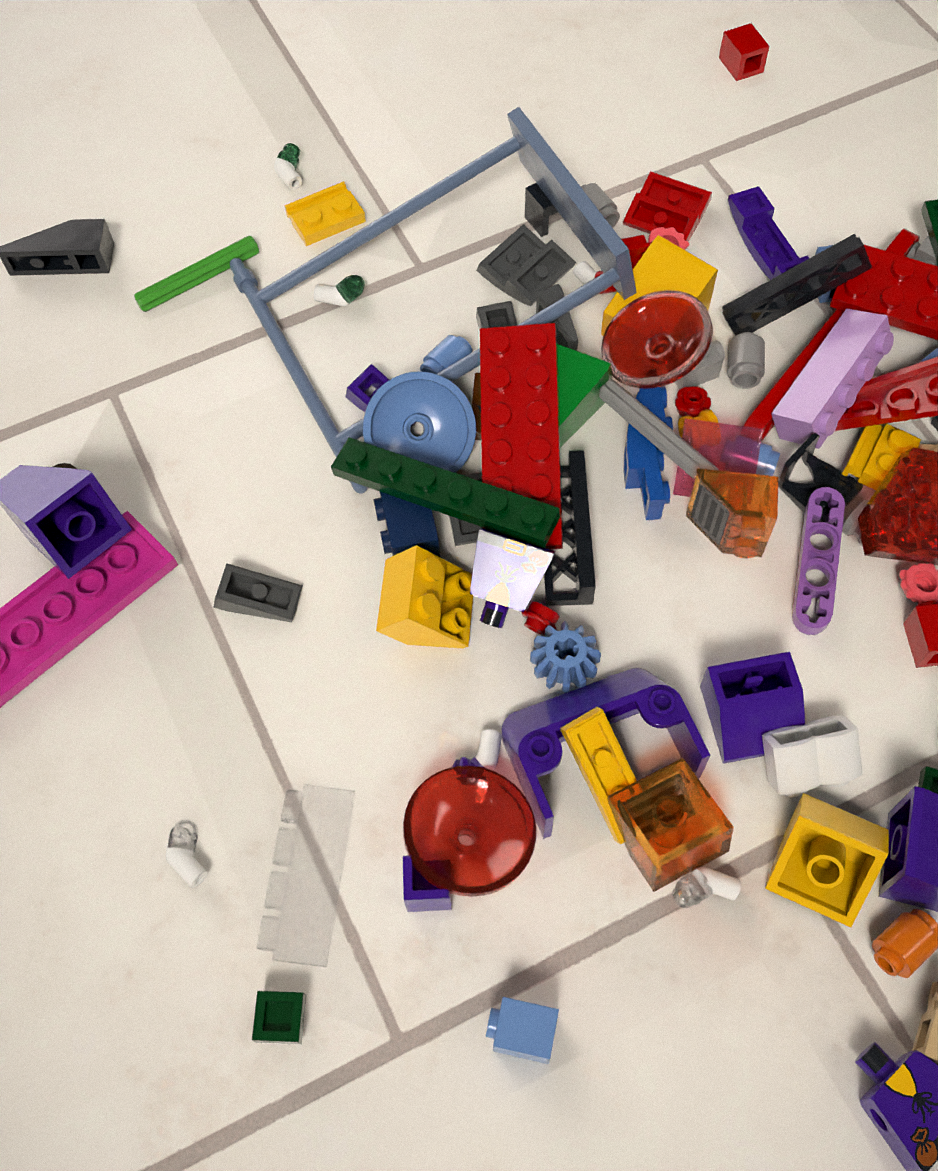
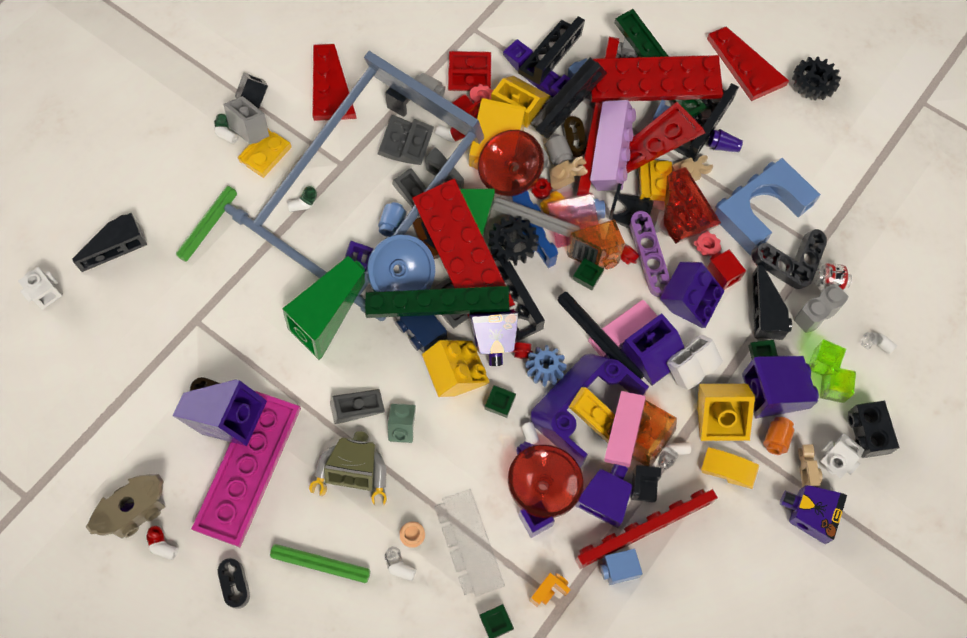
camera: 30 degrees left, 5 degrees up
none -> light grey brick [223,96,269,144]
none -> black panel [235,72,268,109]
none -> bright green axle [270,544,370,583]
none -> green slope [282,256,365,360]
none -> olive torso [309,431,387,505]
none -> red wing [313,44,357,121]
none -> sand green bracket [388,404,416,443]
none -> light nougat plate [400,521,425,548]
none -> dark green plate [485,385,516,418]
none -> black gear [488,215,539,266]
none -> yellow slope [491,76,550,128]
none -> black fence [518,16,585,85]
none -> light orange bracket [529,573,571,607]
none -> tan plate [549,156,588,191]
none -> black axle [558,291,644,380]
none -> dark brown beam [563,116,587,157]
none -> dark green plate [572,258,604,290]
none -> dark purple torso [575,464,632,528]
none -> red plate [575,489,718,569]
none -> bright pink tile [588,300,657,357]
none -> bright pink tile [605,391,646,467]
none -> red plate [619,244,640,265]
none -> black panel [631,465,662,502]
none -> dark purple slope [660,262,724,328]
none -> yellow slope [701,447,759,489]

